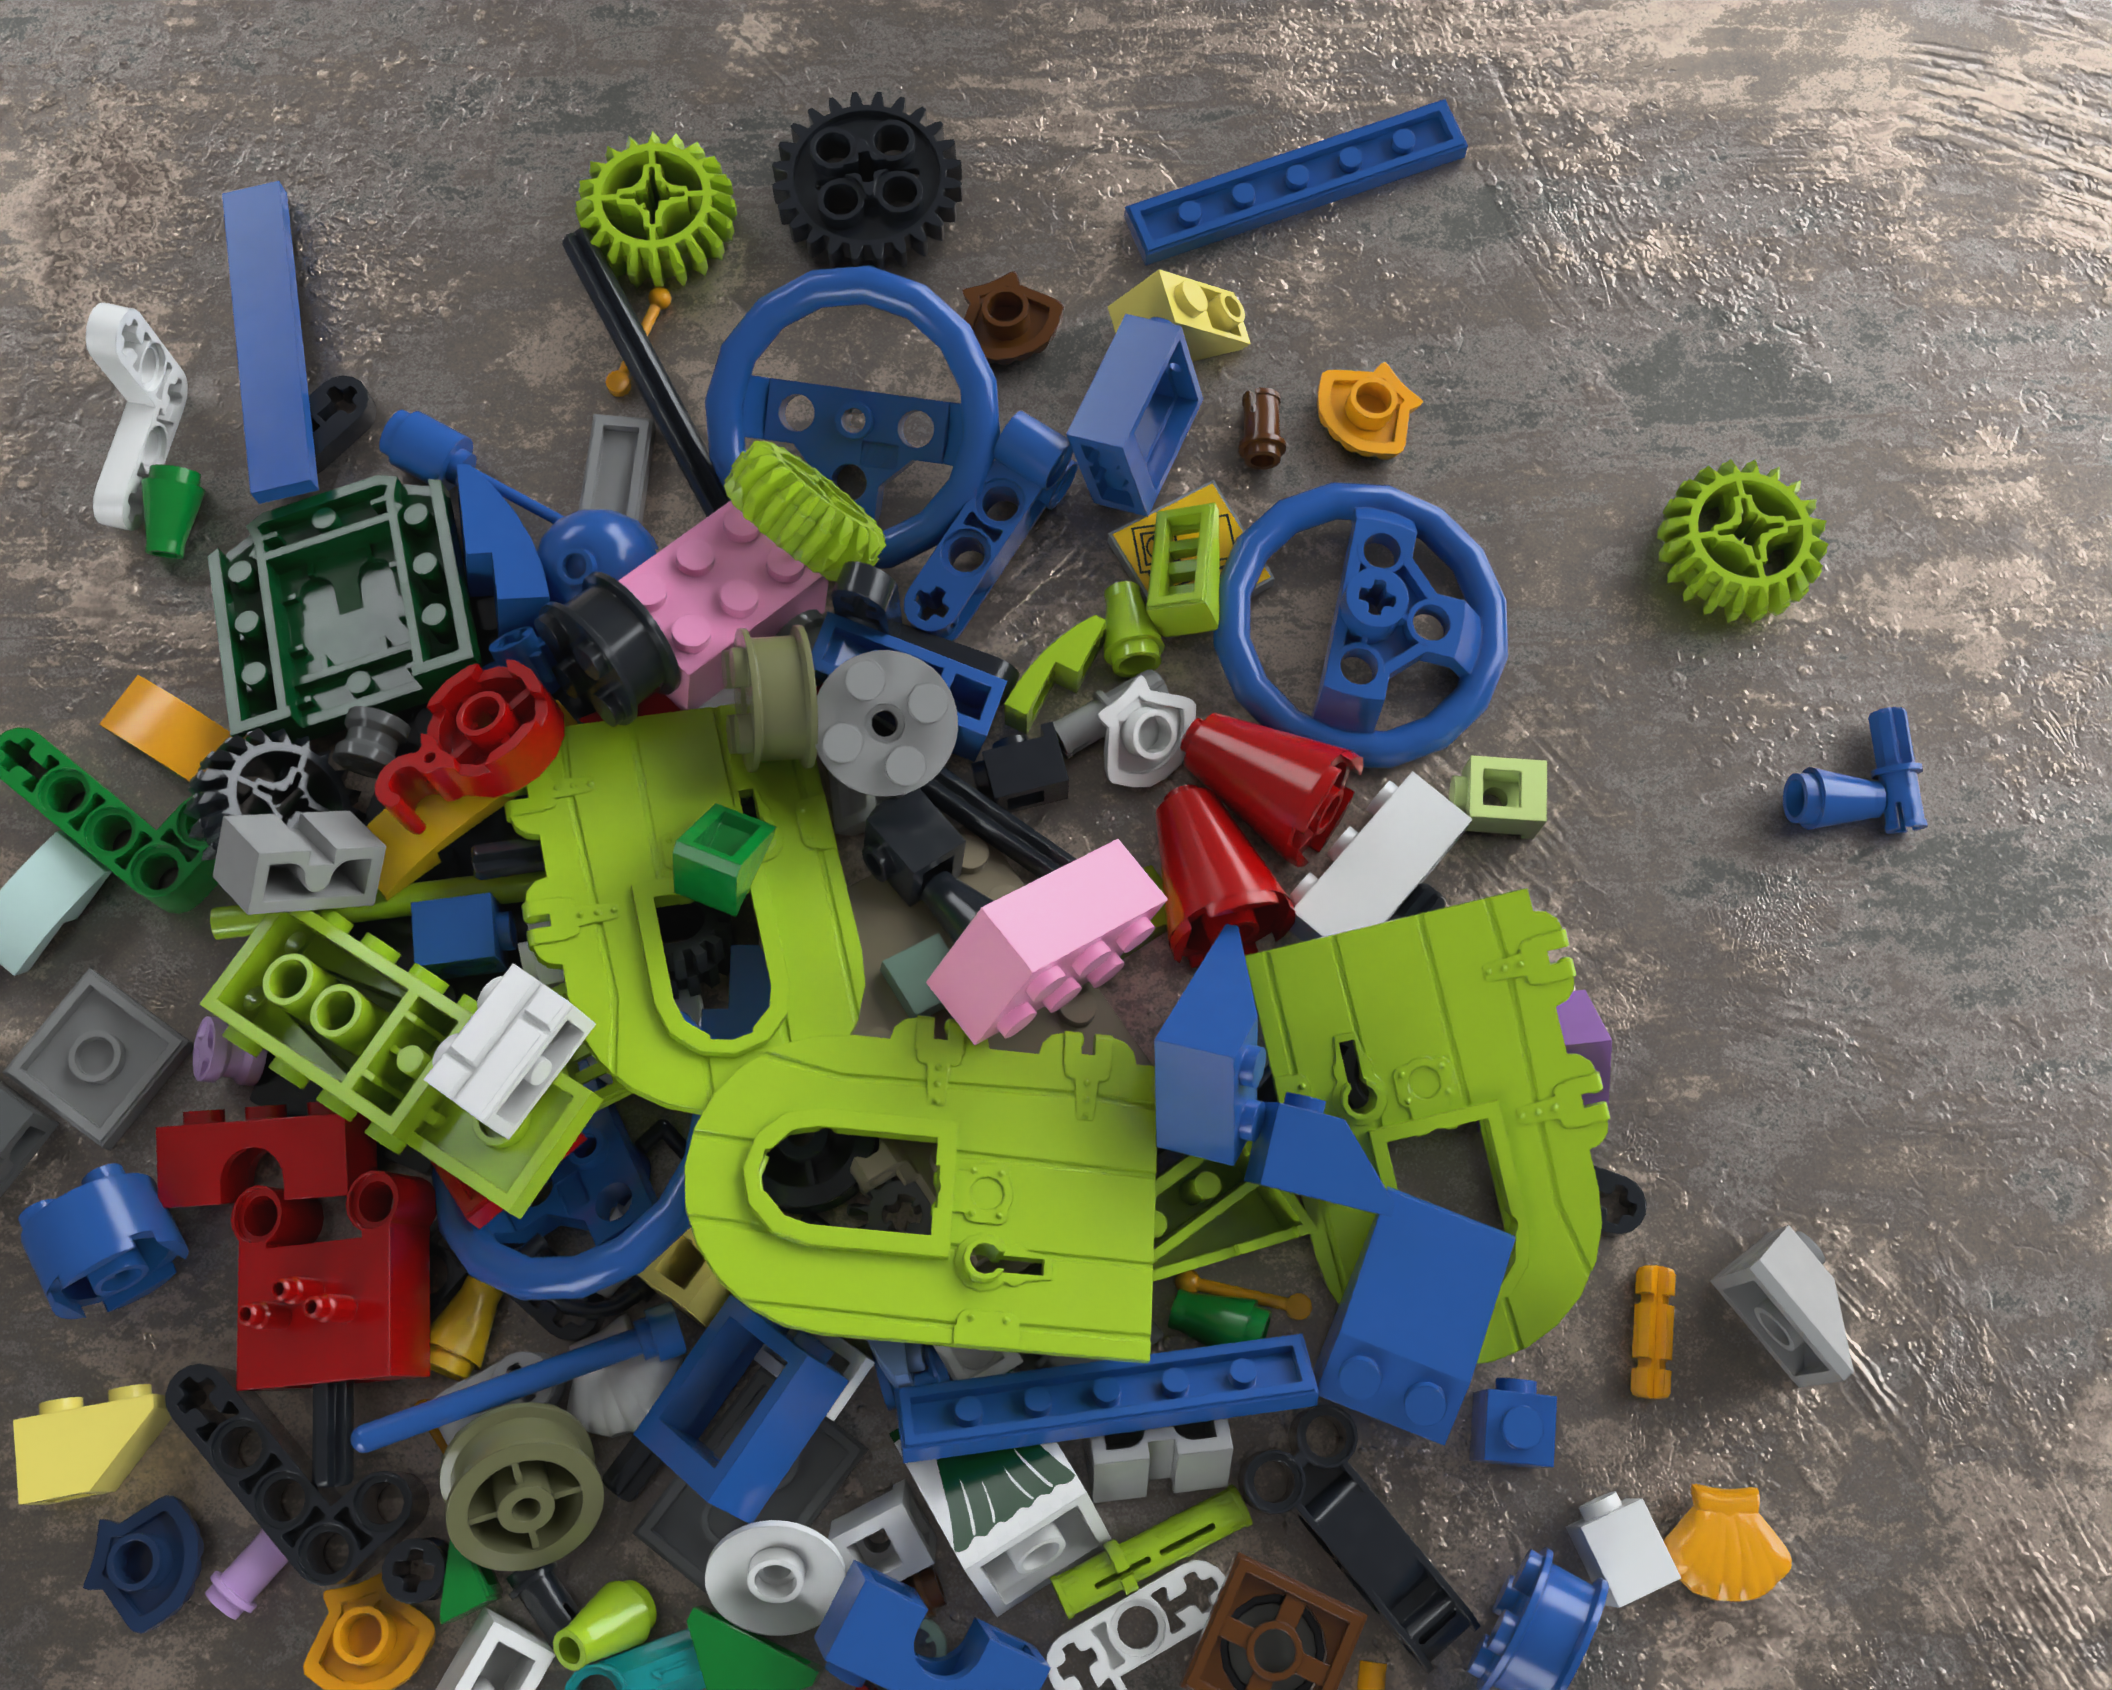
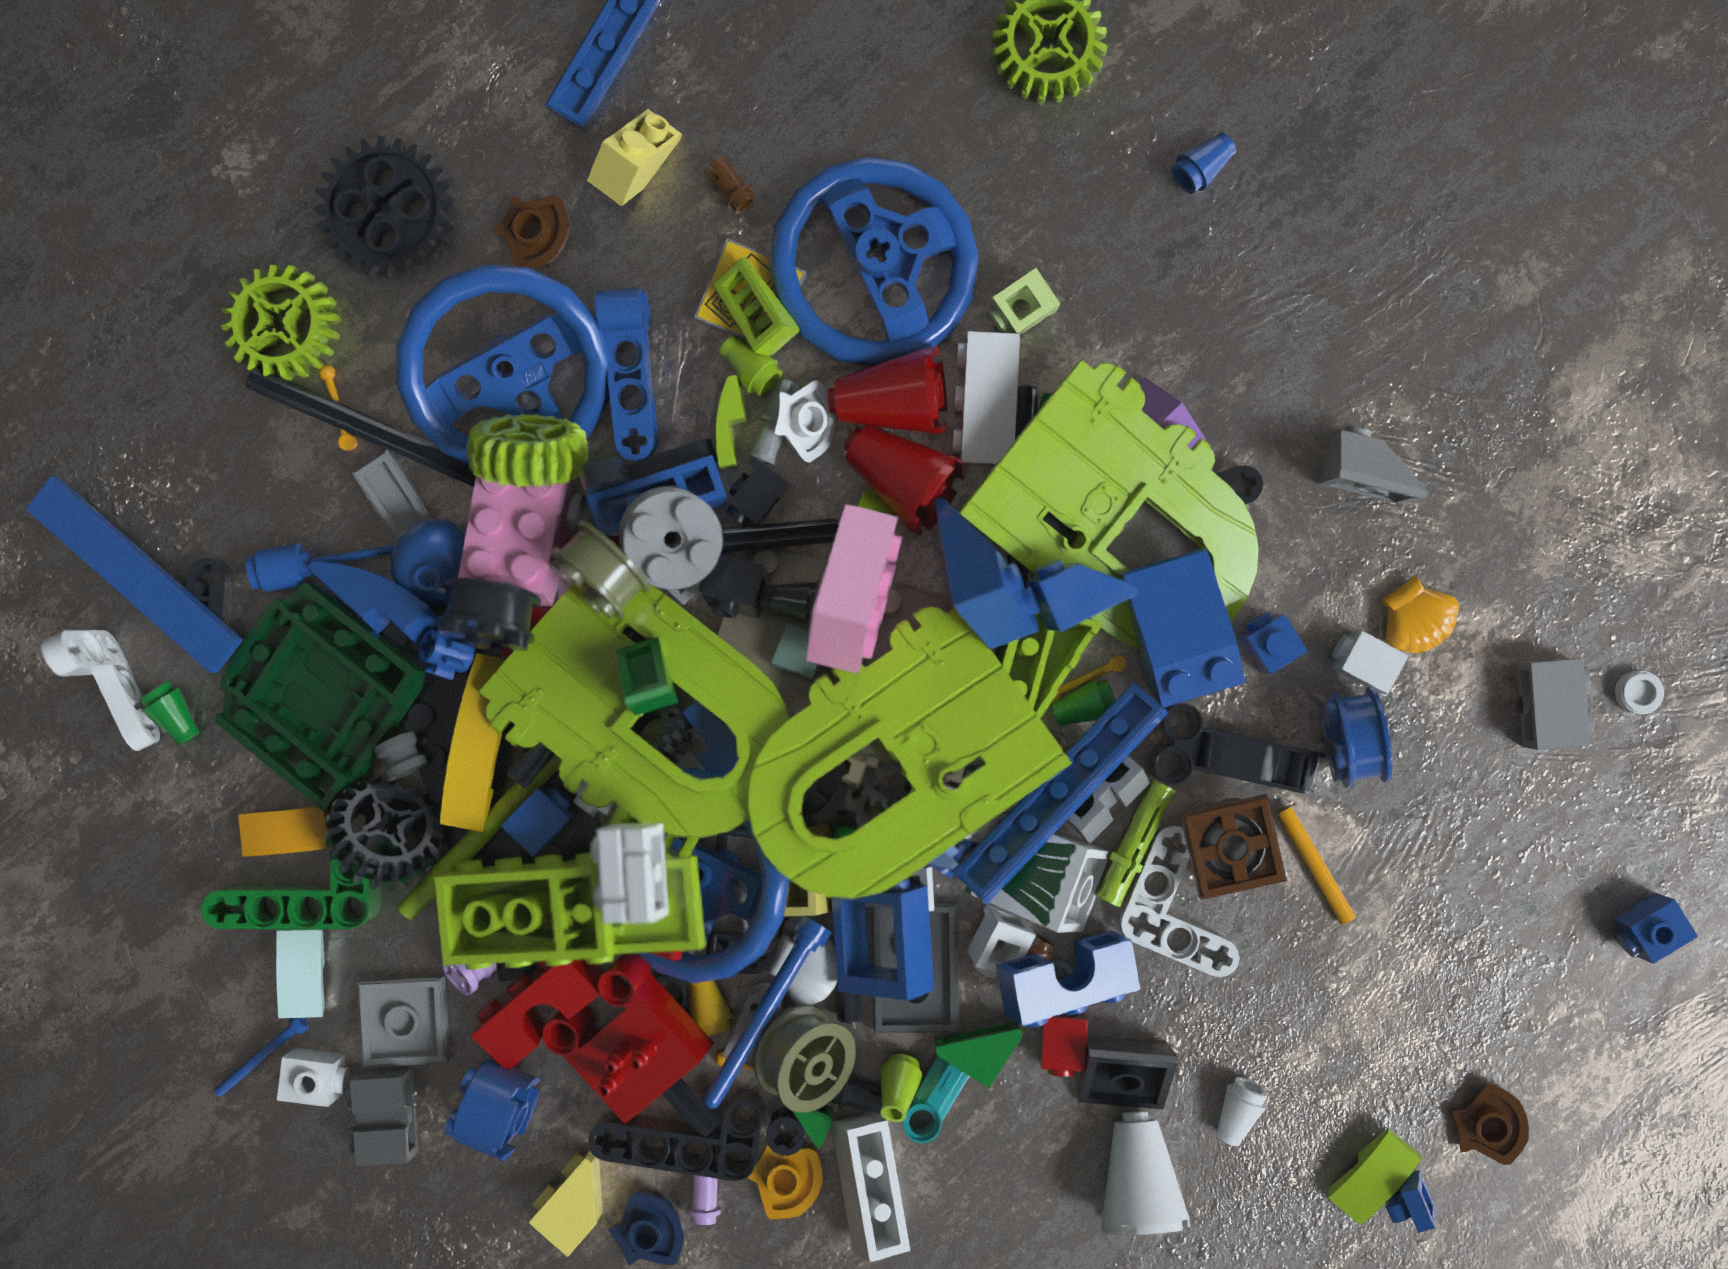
camera: 30 degrees left, 15 degrees up
light grey brick [213,811,386,915] -> none
red piece [375,660,565,835] -> none
white dish [705,1520,846,1636] -> none
blue window [1066,314,1204,517] -> none
light orange animal [1317,362,1423,460] -> none
light orange axle [1630,1265,1676,1400] -> none
blue axle [1868,707,1928,834] -> none

